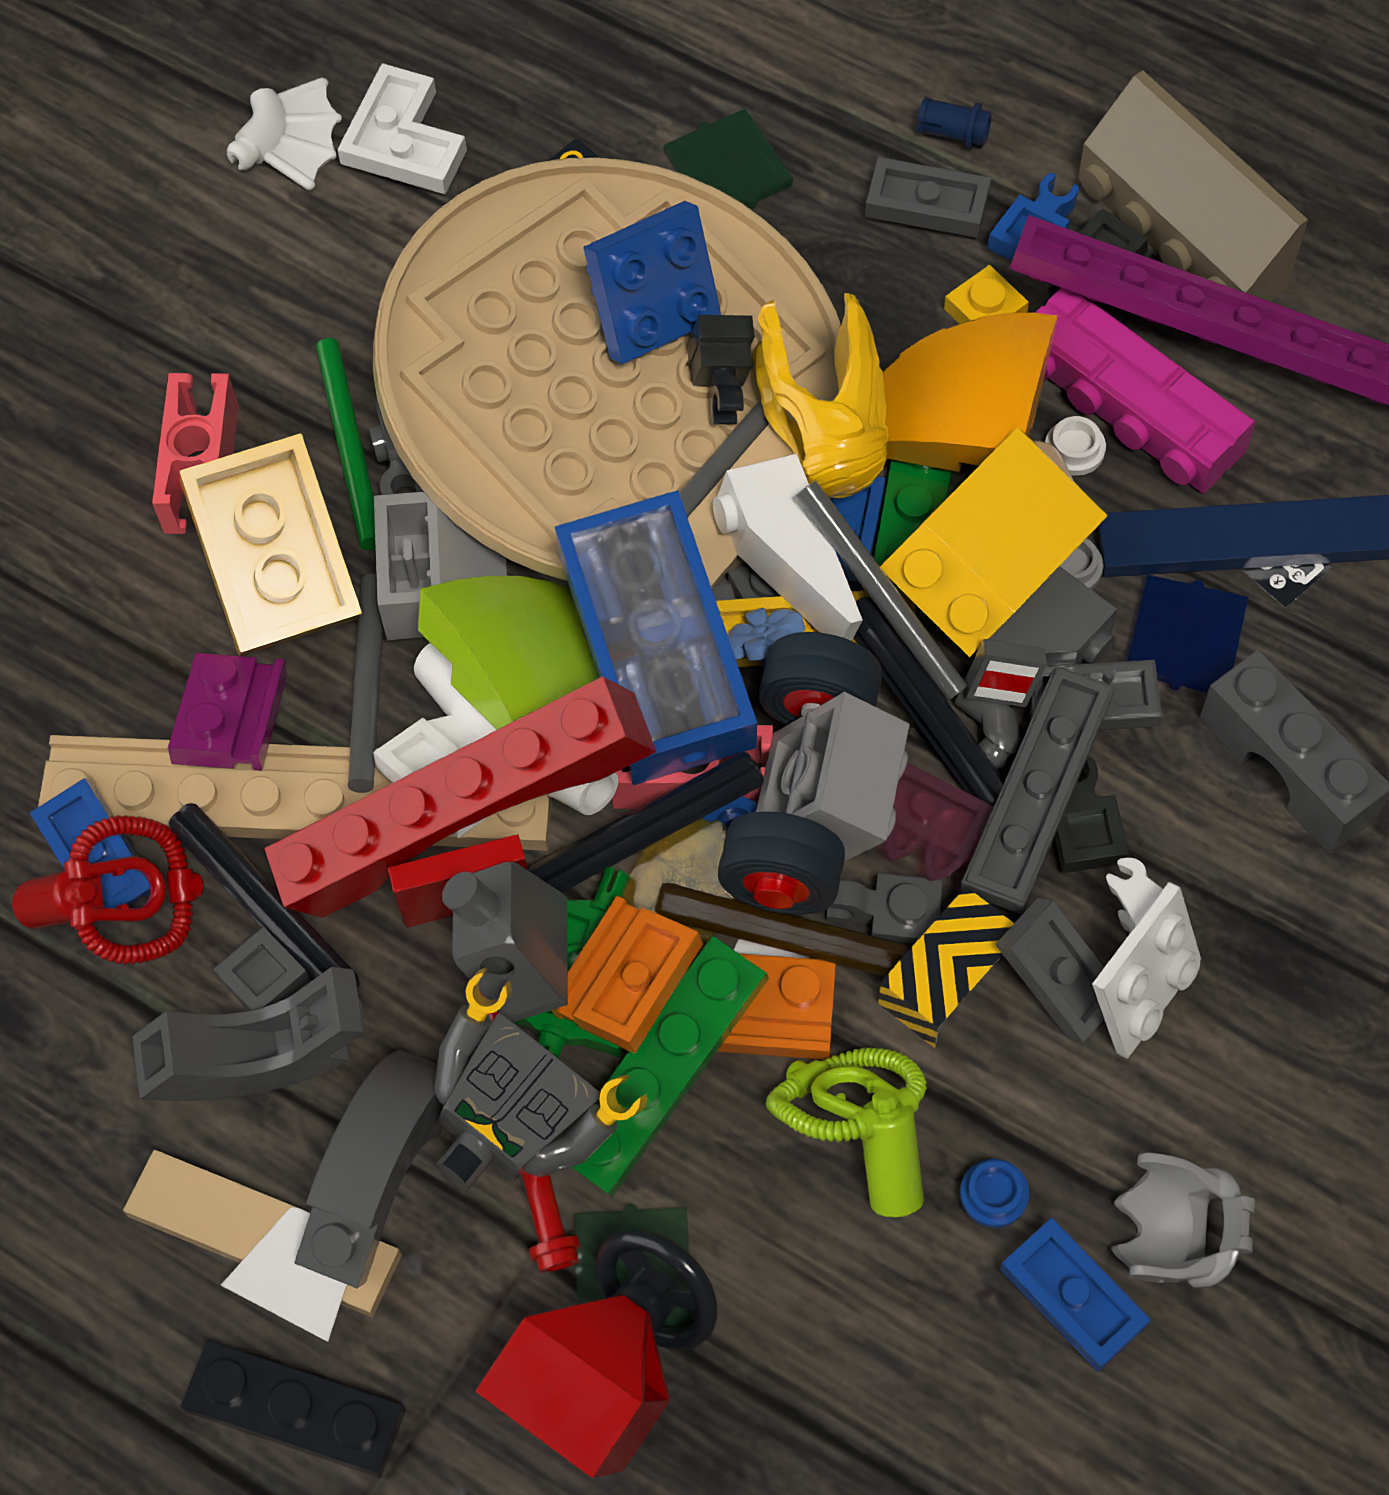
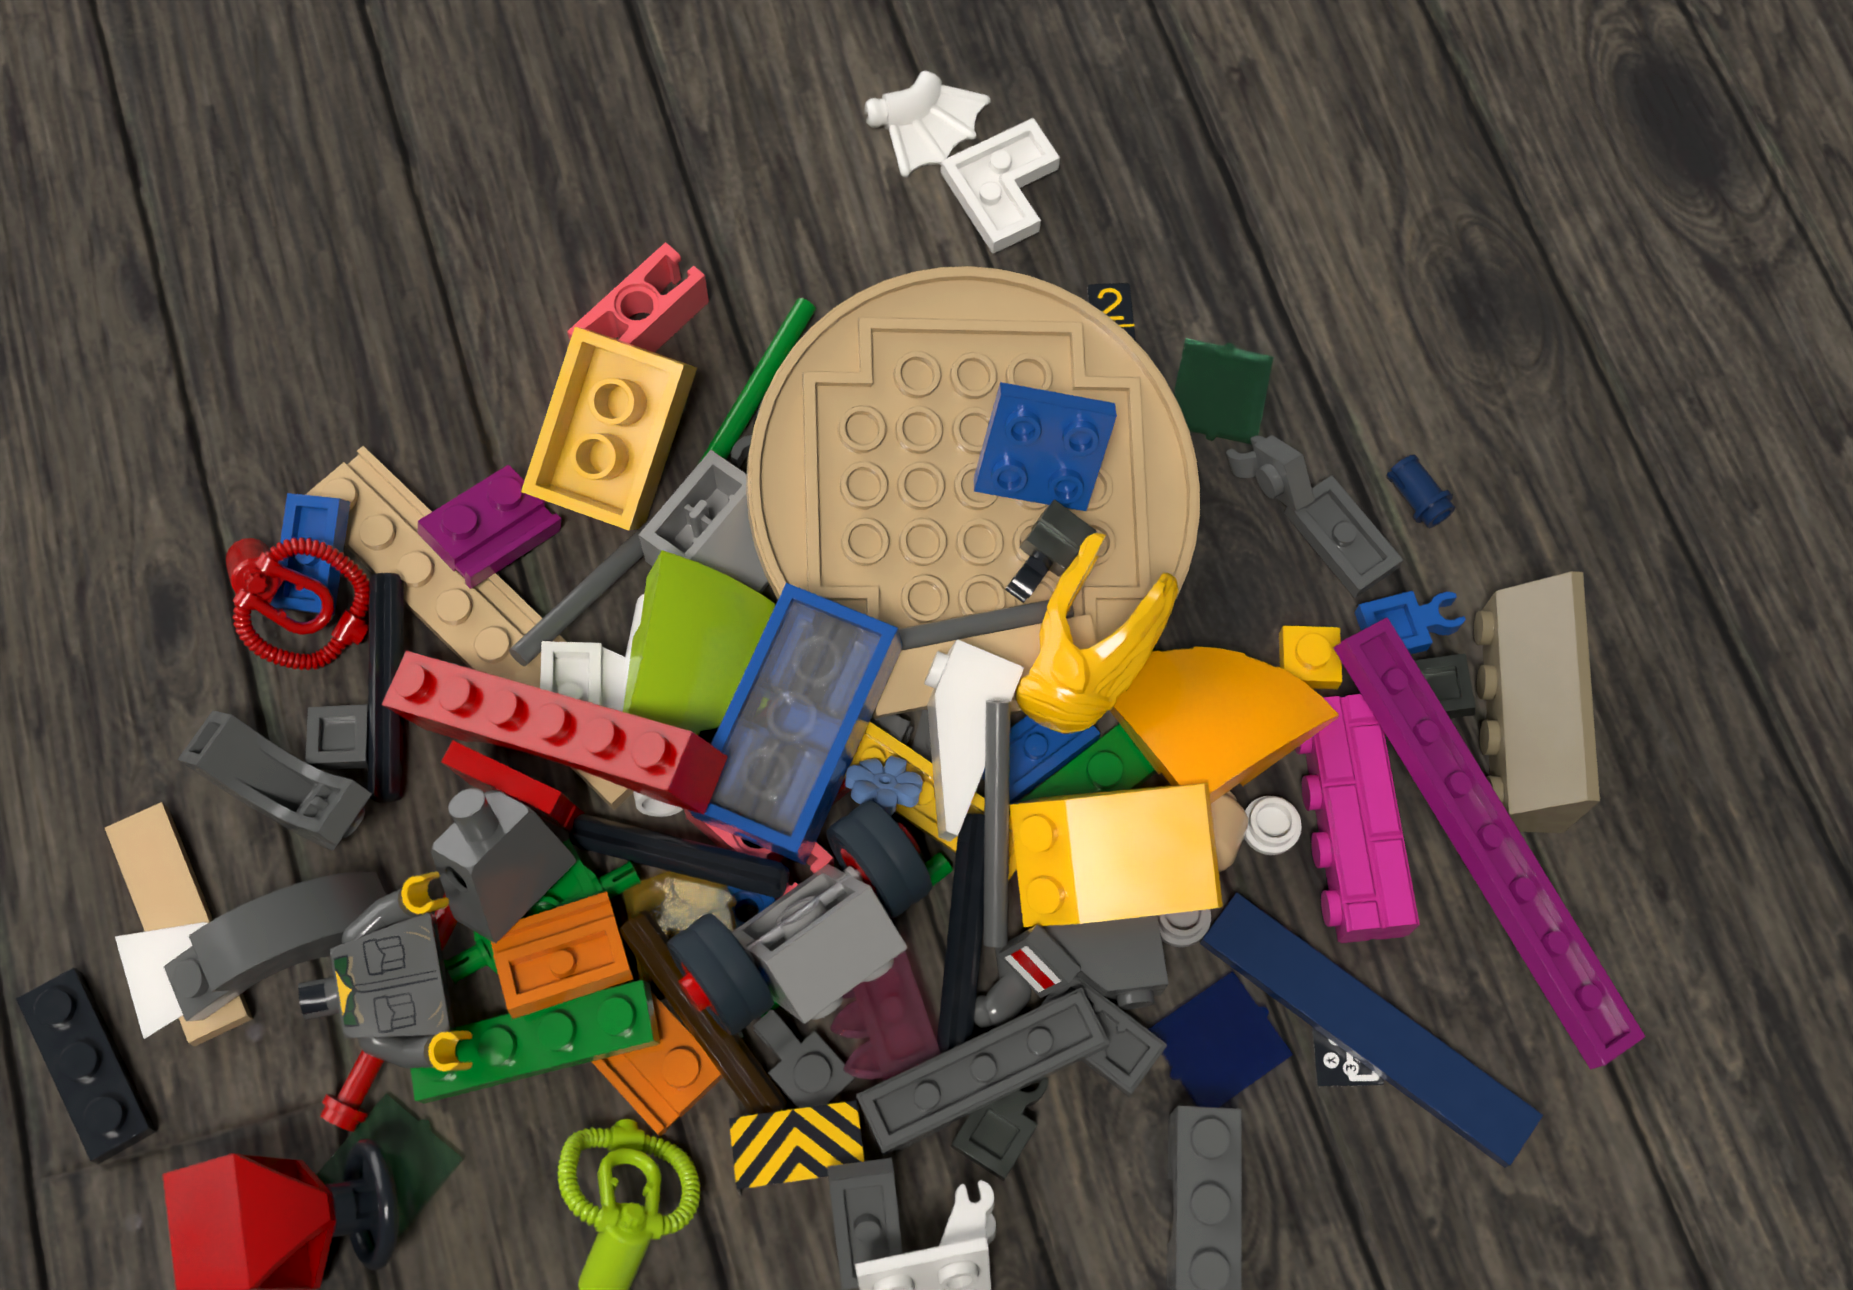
camera: 35 degrees right, 5 degrees up
none -> dark grey plate [1226,435,1315,512]

